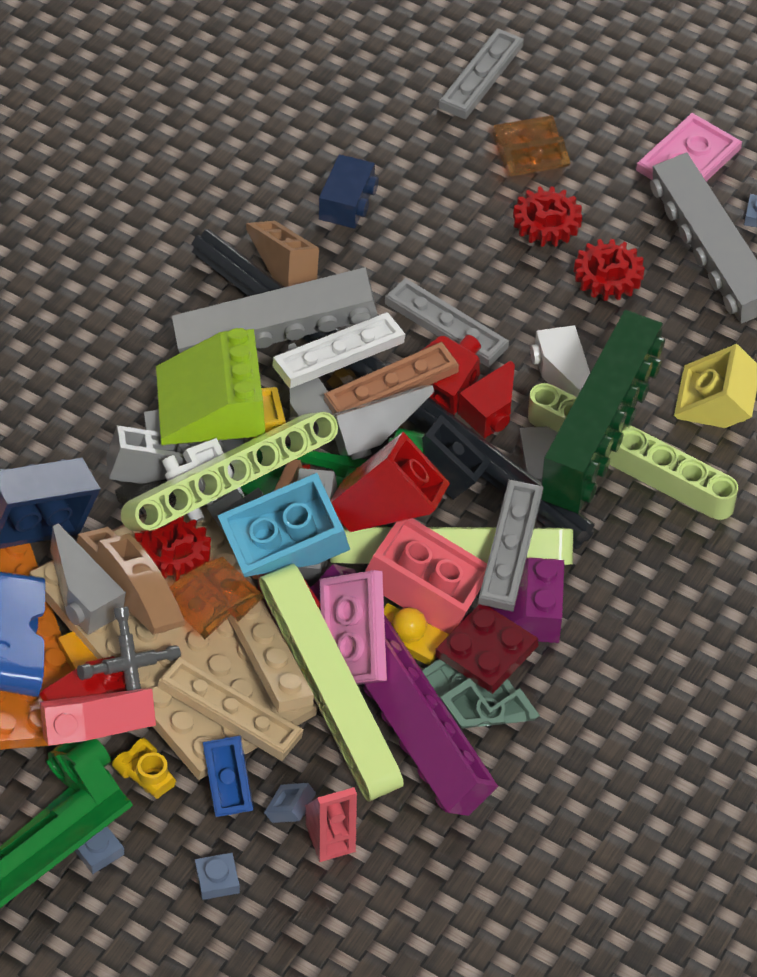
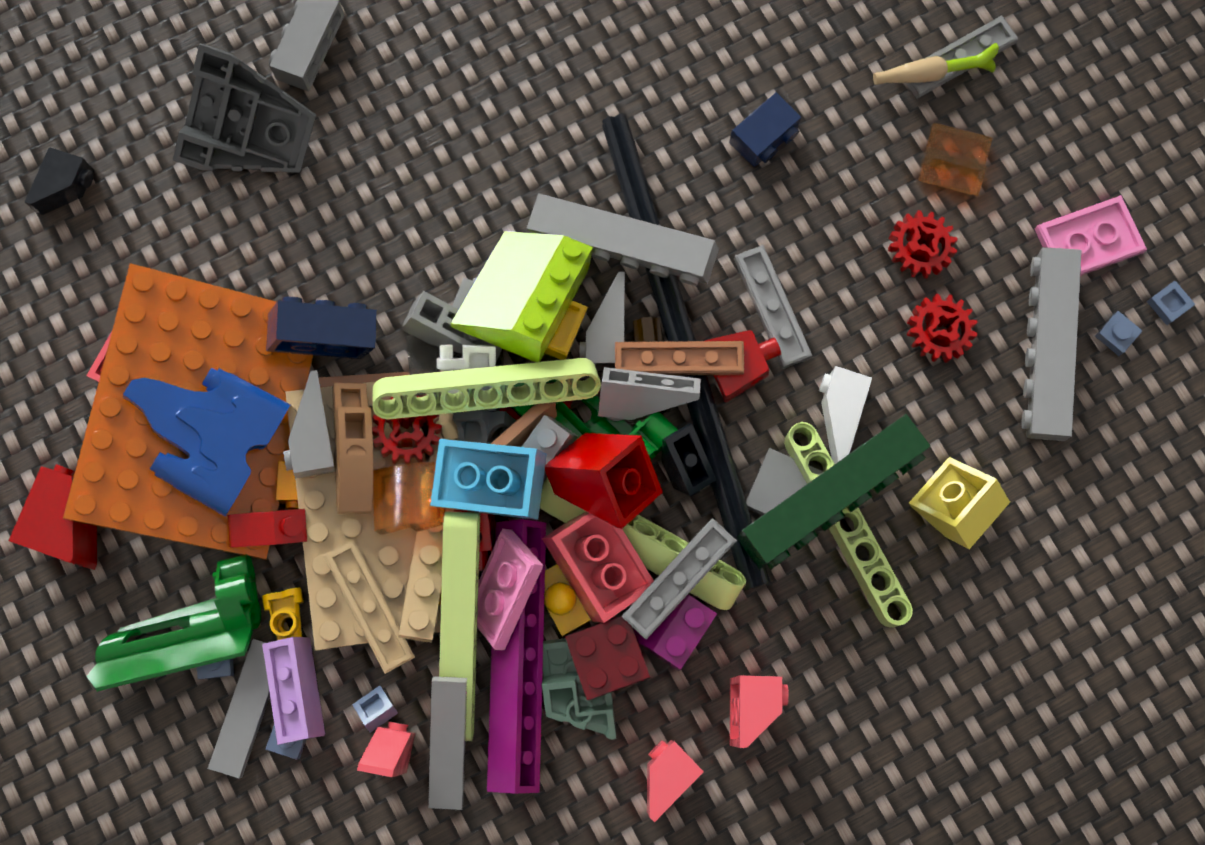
camera: 30 degrees right, 25 degrees up
coral slope [40,688,156,746] -> none
dark grey piece [77,606,181,691] -> none
blue slope [203,735,254,817] -> none
medium nougat slope [246,221,319,287] -> none
white plate [272,312,405,388] -> none
red slope [458,360,515,439] -> none
none -> light grey tile [207,639,270,779]
none -> lavender panel [262,637,325,745]
none -> light grey tile [428,676,467,810]
none -> coral slope [647,740,704,822]
none -> coral slope [730,675,788,748]
none -> tan piece [873,43,999,85]

